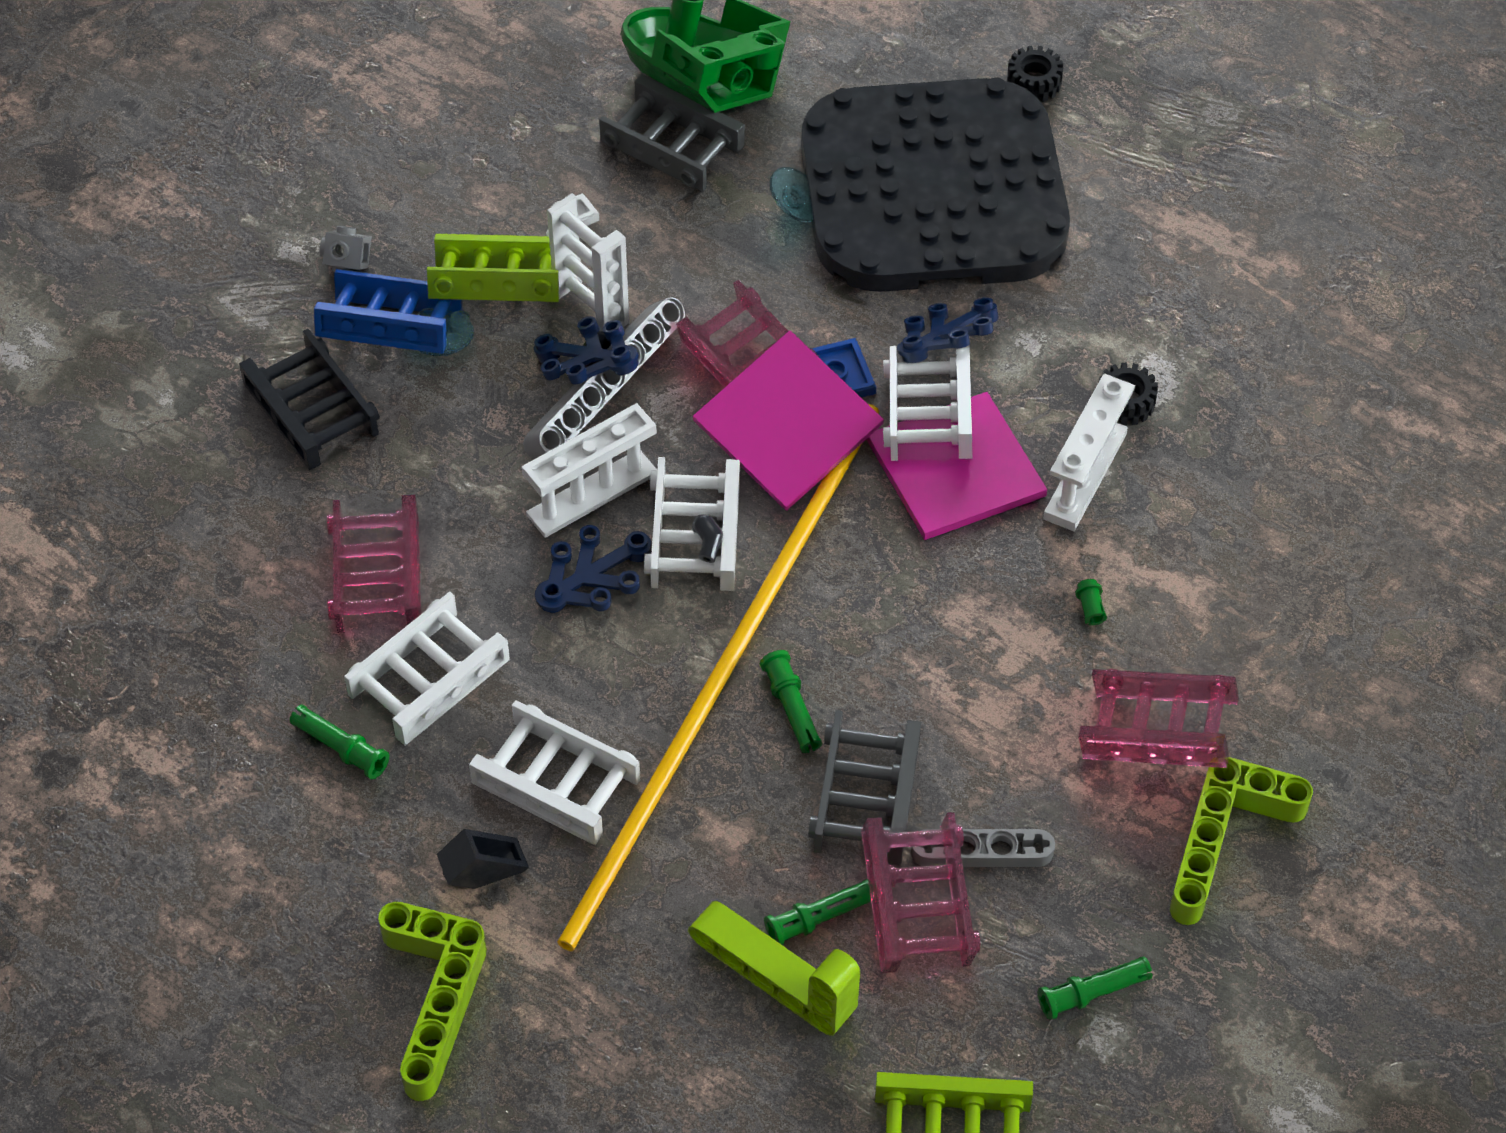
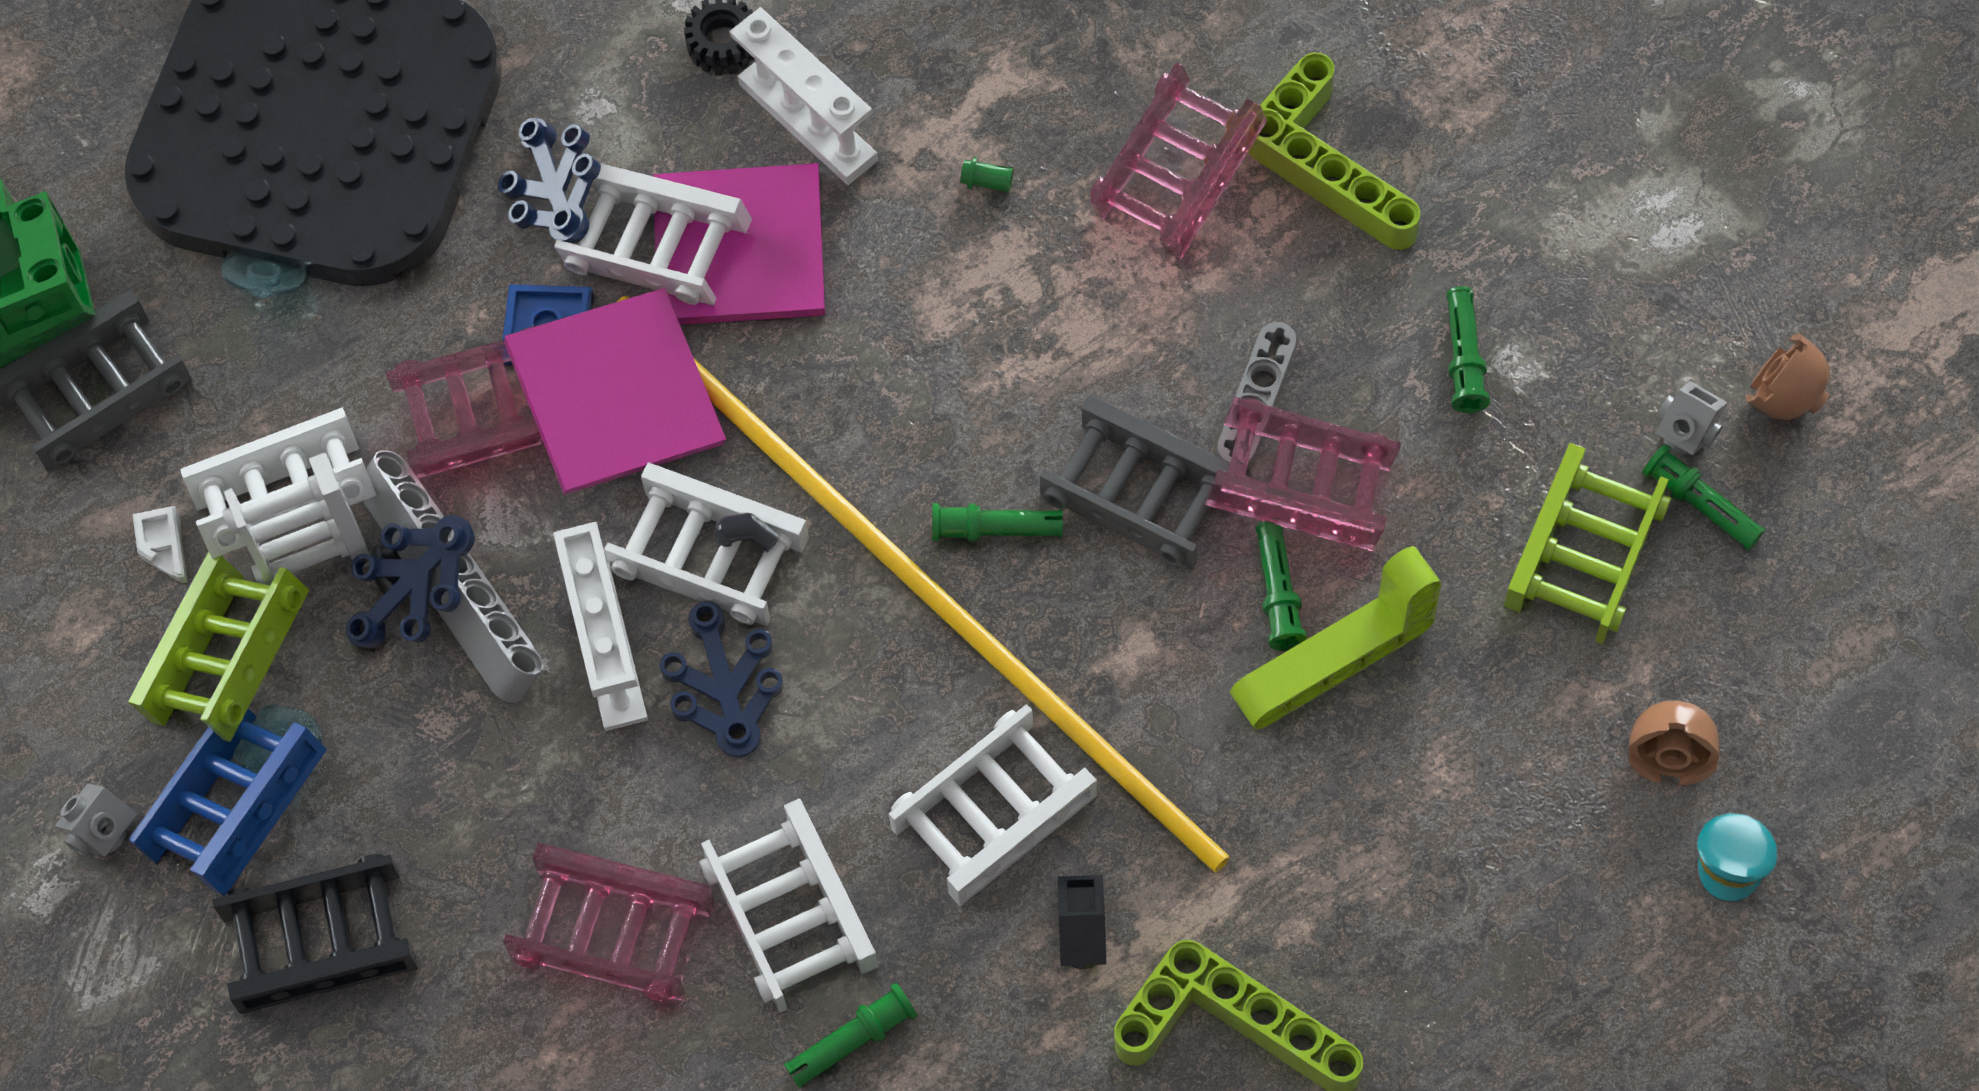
camera: 65 degrees left, 10 degrees up
none -> white fence [180,407,377,559]

